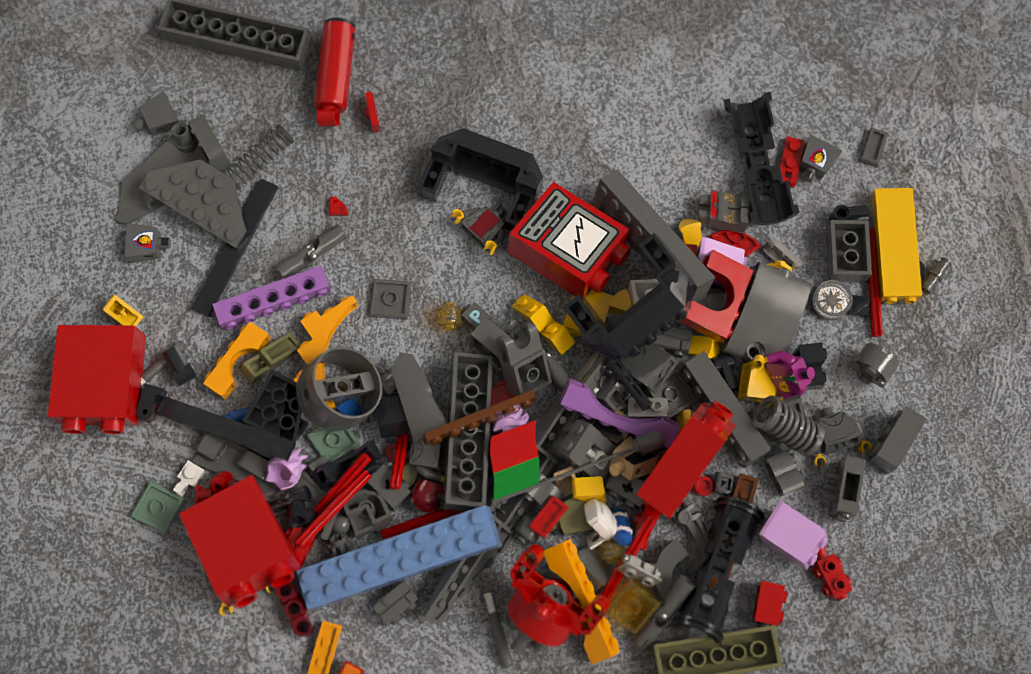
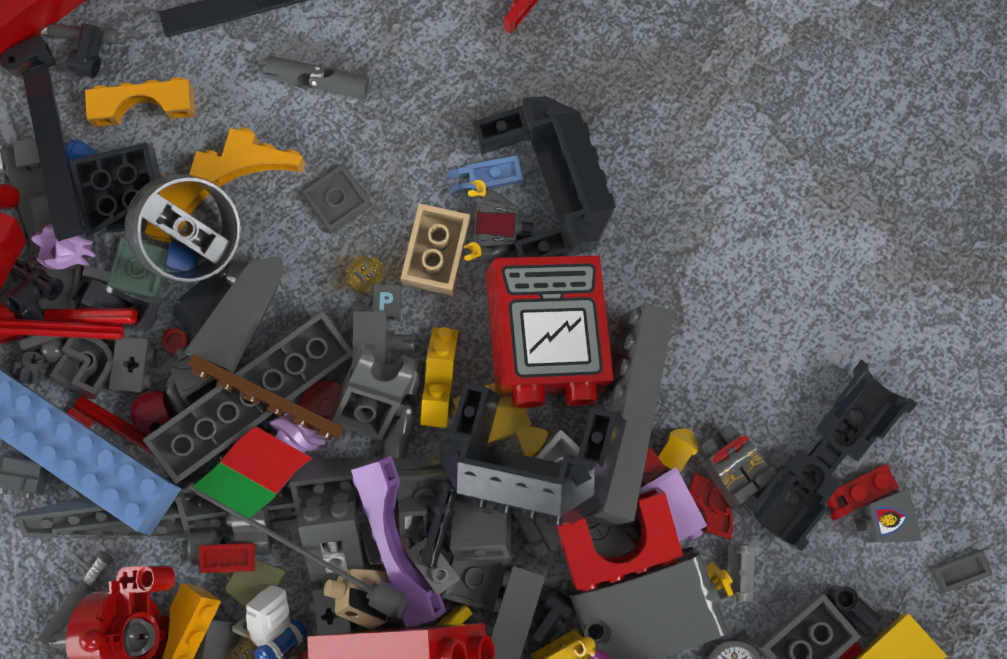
camera: 50 degrees right, 5 degrees up
medium lavender brick [213,265,331,330] -> none
olive slope [241,332,301,384] -> none
red tile [329,196,349,216] -> none
red axle [390,434,409,490] -> none
olive tile [402,462,417,488] -> none
tan panel [553,466,576,498] -> none
yellow slope [572,476,607,505] -> none
yellow tile [688,335,720,359] -> none
none -> tan brick [401,203,471,296]
none -> medium blue hinge [448,155,523,194]

